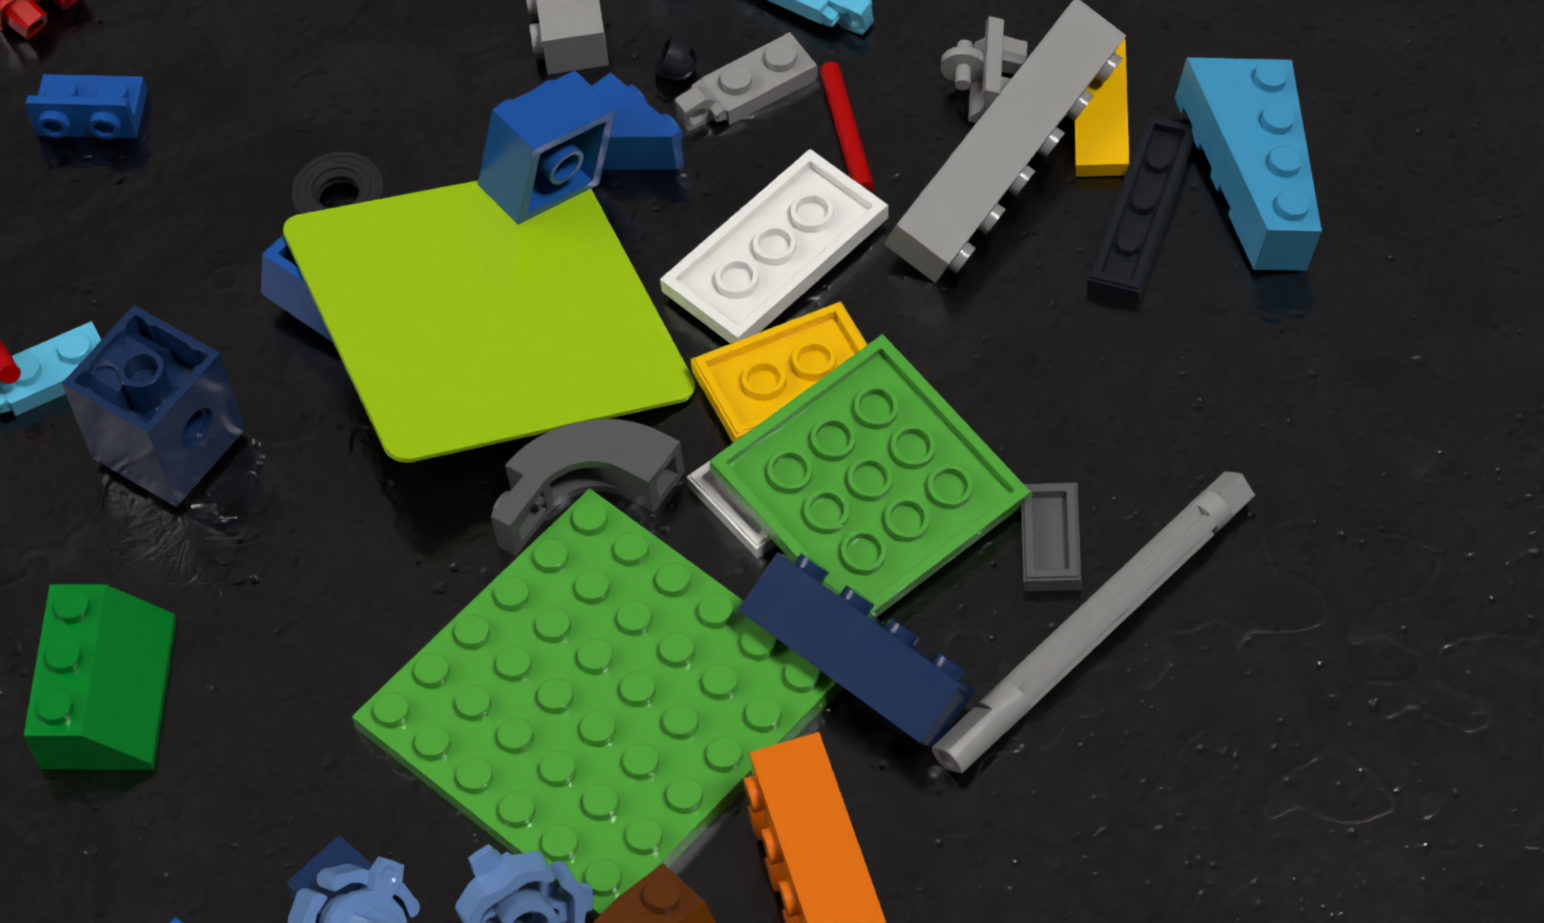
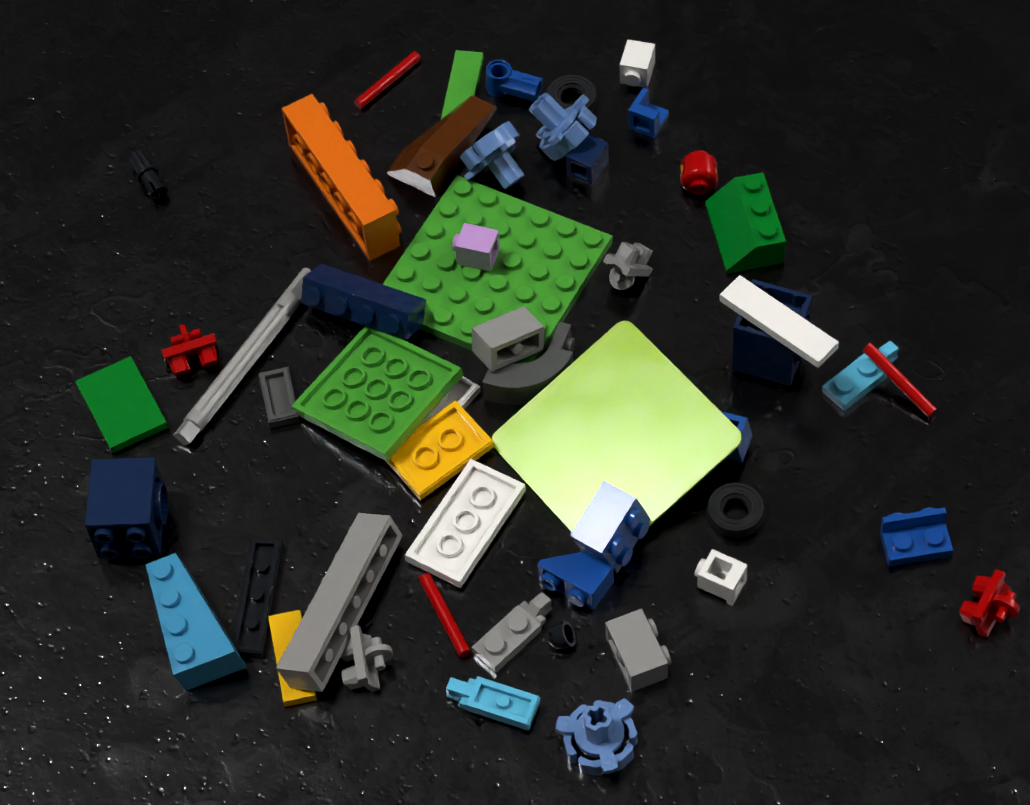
camera: 165 degrees right, 0 degrees up
none -> green tile [75,356,169,454]
none -> dark blue brick [85,457,168,559]
none -> red hips [161,324,218,378]
none -> lavender brick [452,223,500,271]
none -> light grey brick [472,306,544,372]
none -> light grey hips [603,242,653,290]
none -> red head [680,150,718,195]
none -> white brick [694,549,748,606]
none -> white tile [719,275,839,368]

